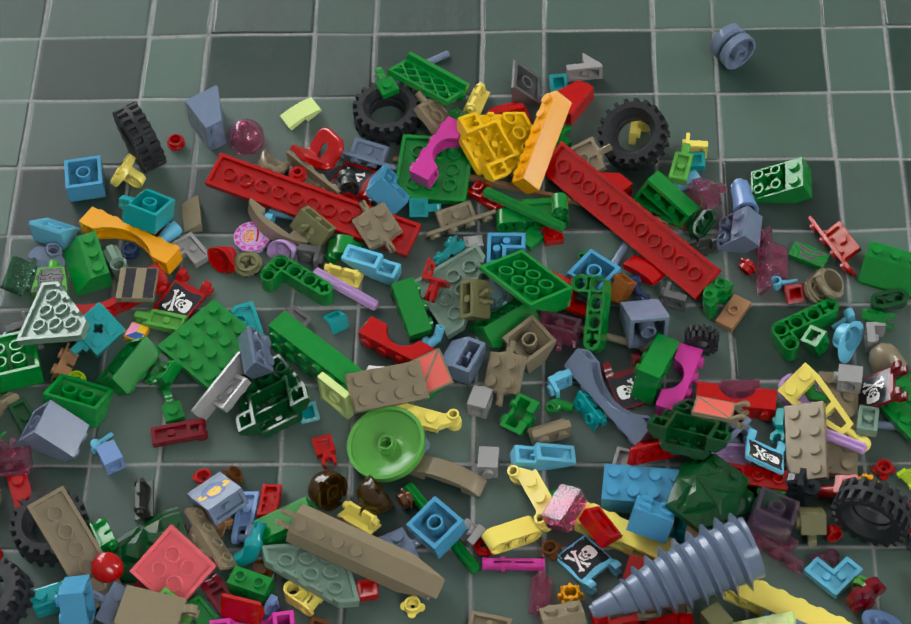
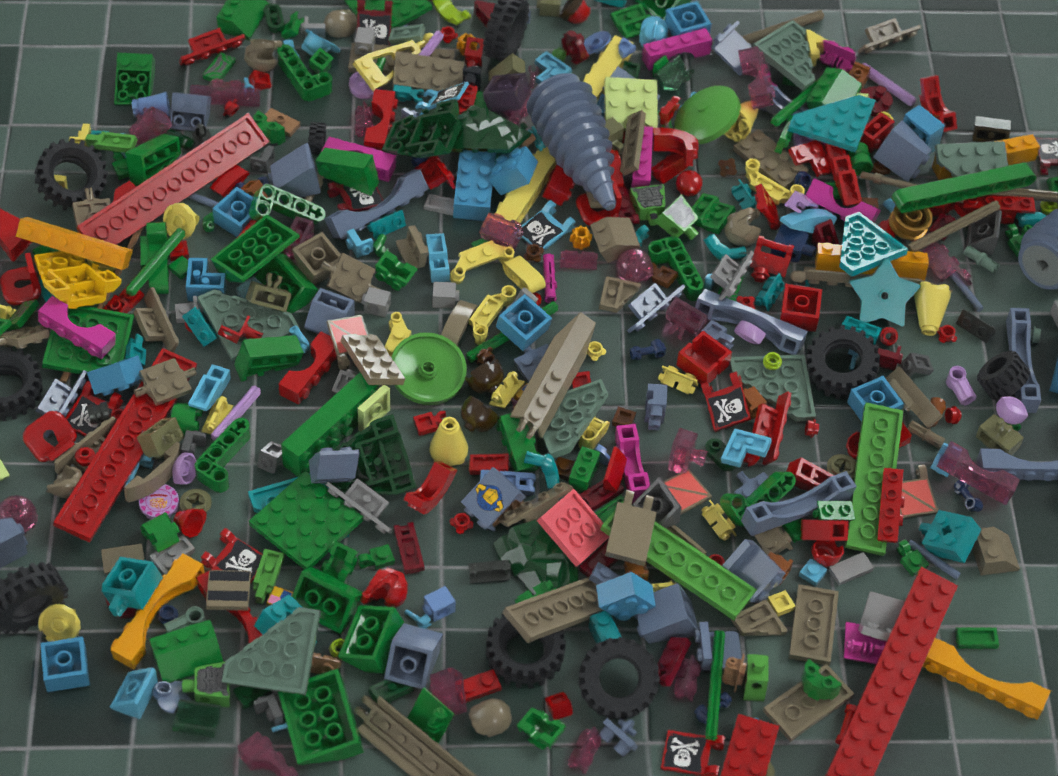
camera: 100 degrees left, 0 degrees up
red hair [91,552,124,584] -> none
reddish brown plate [221,466,243,483] -> none
teal slope [322,309,350,334] -> none
red slope [579,506,623,548] -> none
flag [691,396,750,429] -> none
none -> green cylinder [140,512,180,553]
none -> light yellow tile [163,203,200,239]
none -> red helmet [361,568,408,608]
none -> red arch [404,461,458,515]
none -> light yellow cone [429,417,468,466]
none -> light yellow plate [469,285,516,345]

